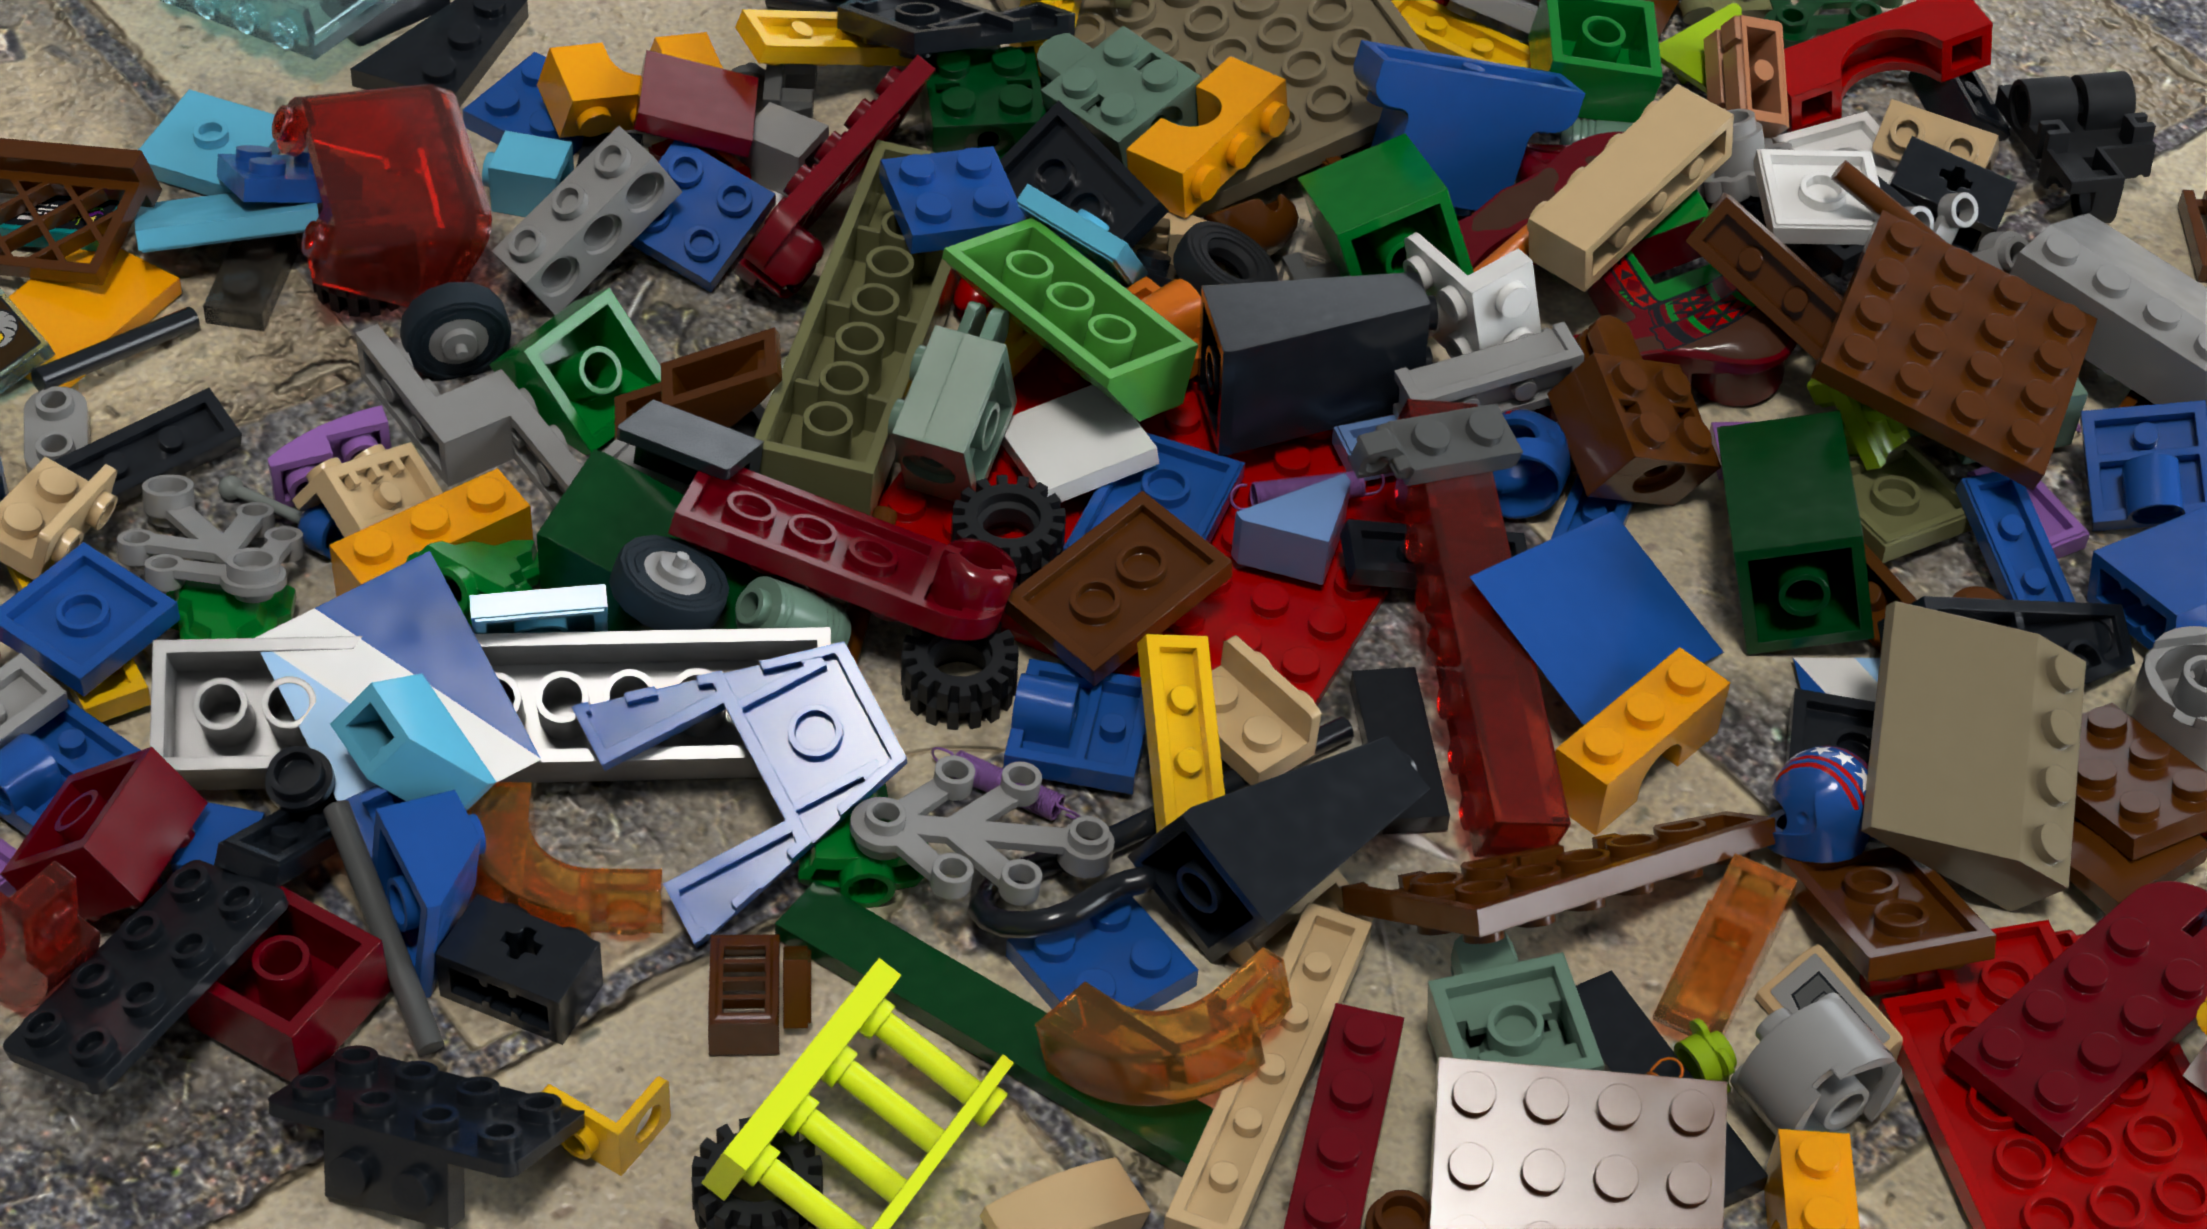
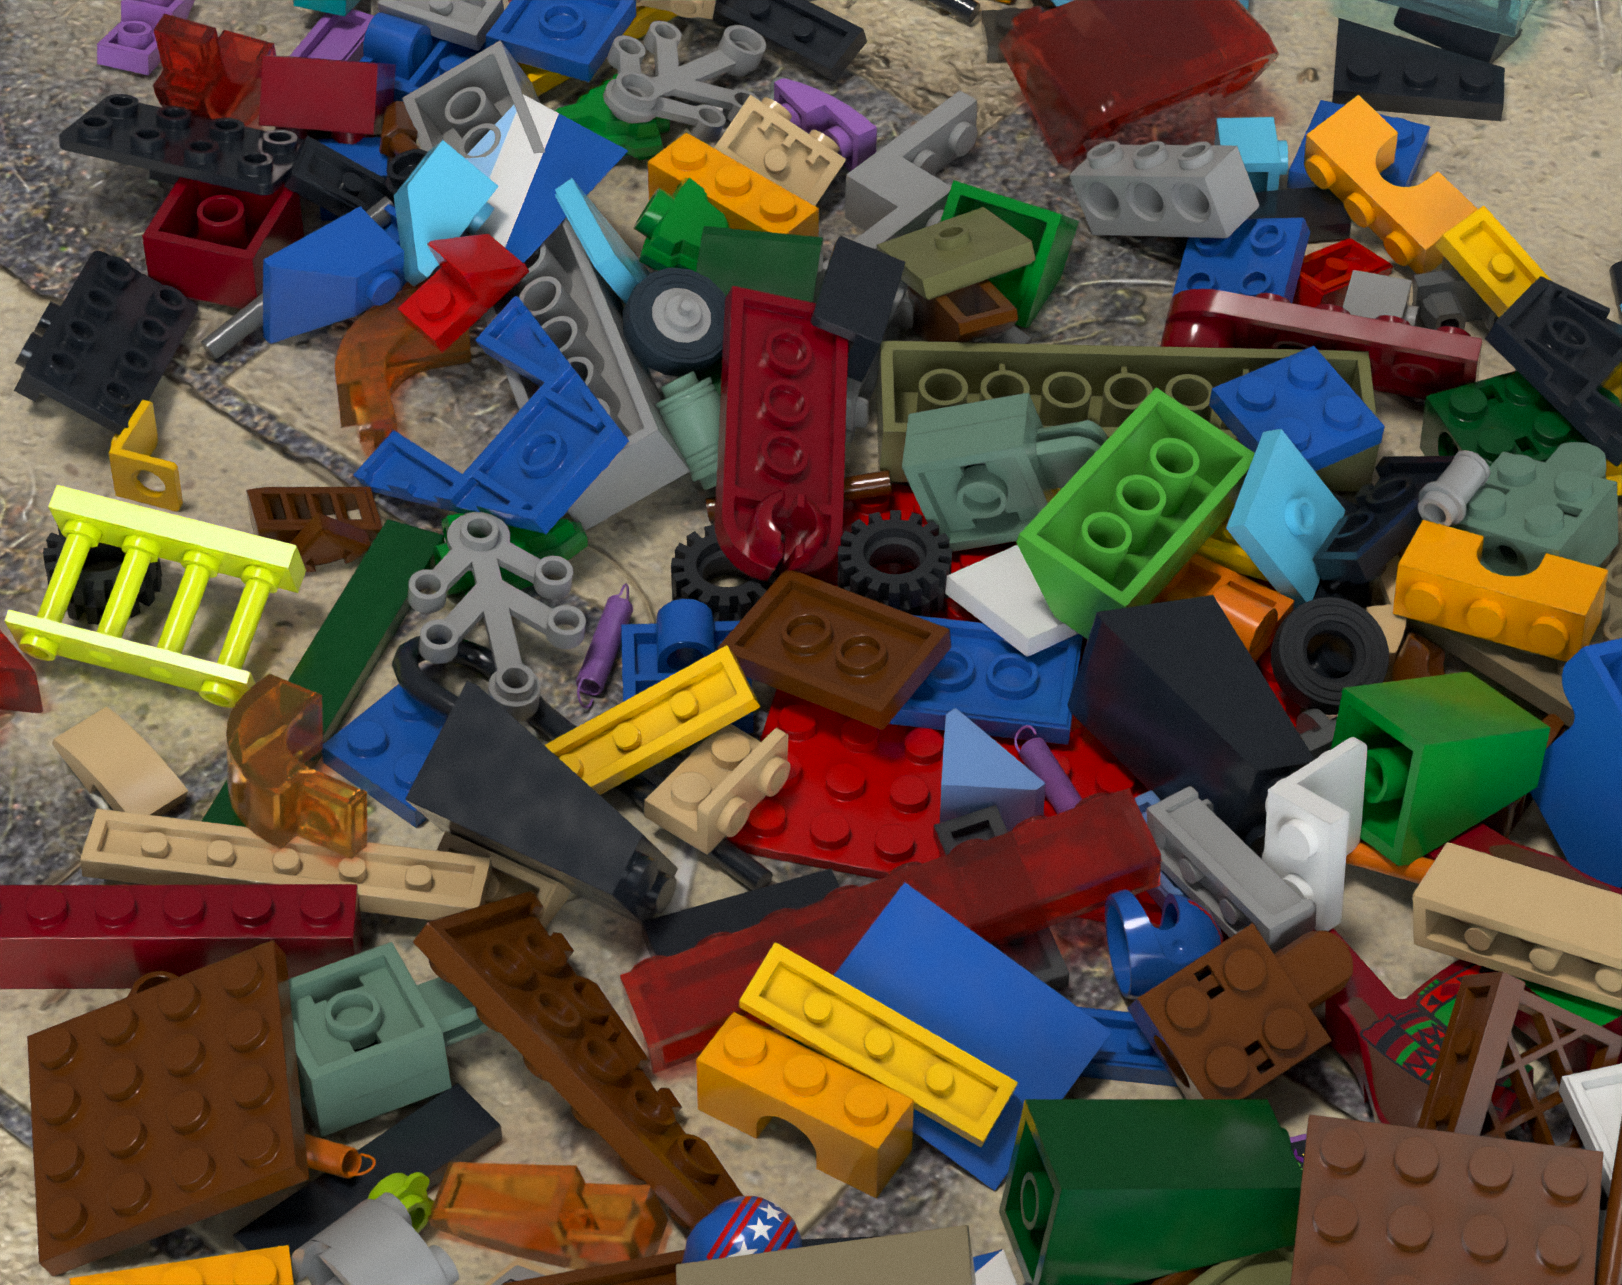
camera: 80 degrees right, 0 degrees up
black wheel [400,282,511,381] -> none
black brick [435,894,603,1045] -> none
dark red tile [634,50,758,157] -> none
dark grey hinge [1347,403,1523,486] -> none
none -> reddish brown bar [379,101,420,158]
none -> red slope [397,234,530,353]
none -> yellow plate [739,942,1018,1147]
none -> olive plate [876,207,1036,300]
none -> light grey pin [1418,450,1491,527]

